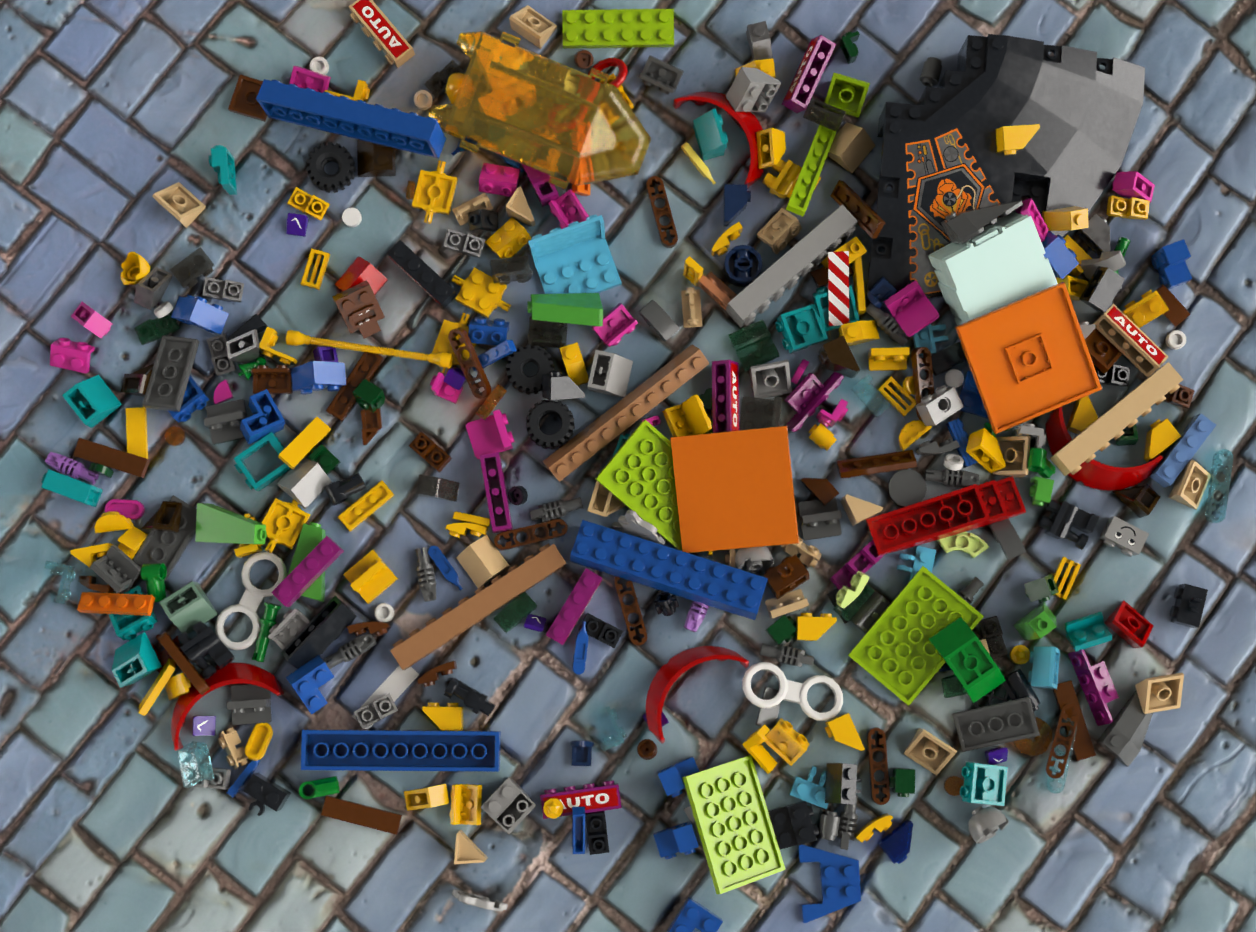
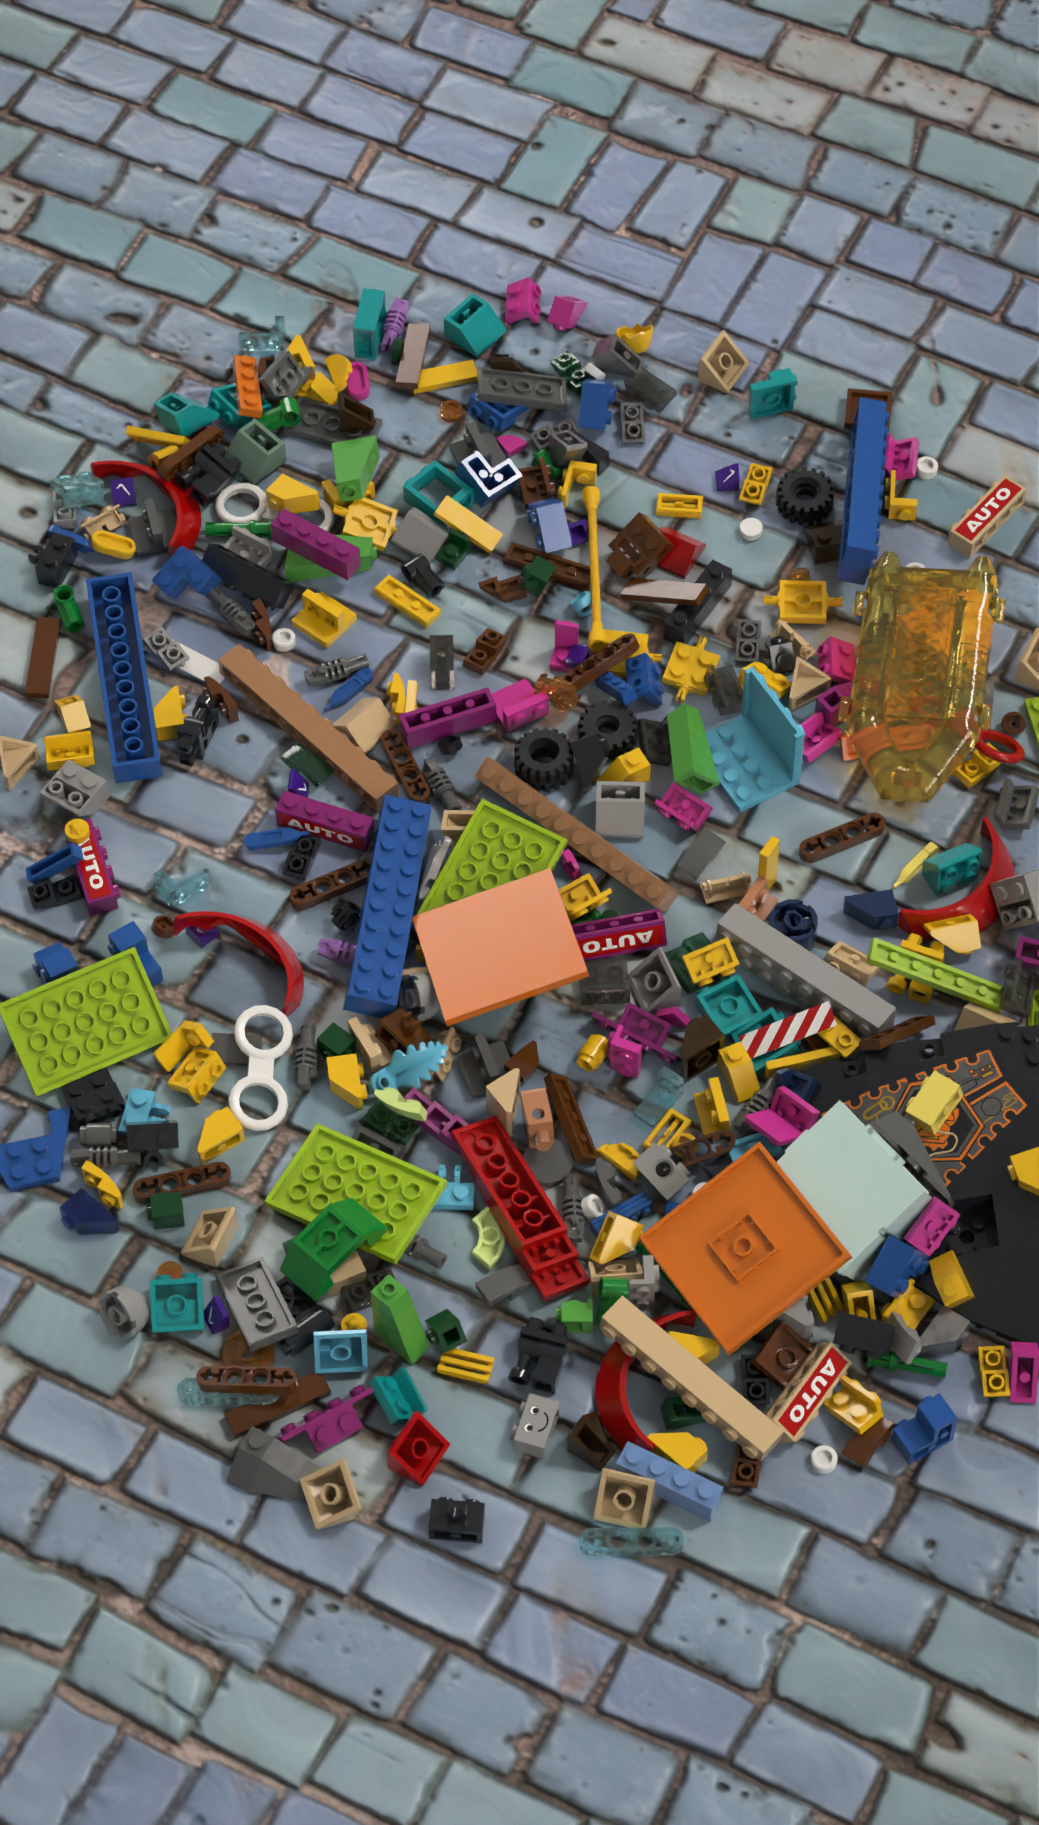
camera: 80 degrees right, 25 degrees down
dark blue tile [570,740,594,766] -> none
yellow slope [711,222,743,256] -> none
none -> yellow slope [265,474,320,514]
none -> medium azure plant [368,1041,448,1095]
none -> nougat torso [520,1087,554,1152]
none -> medium azure tile [570,591,592,617]
none -> tile [620,578,709,606]
none -> yellow bracket [682,937,739,987]
none -> light yellow brick [905,1070,964,1136]

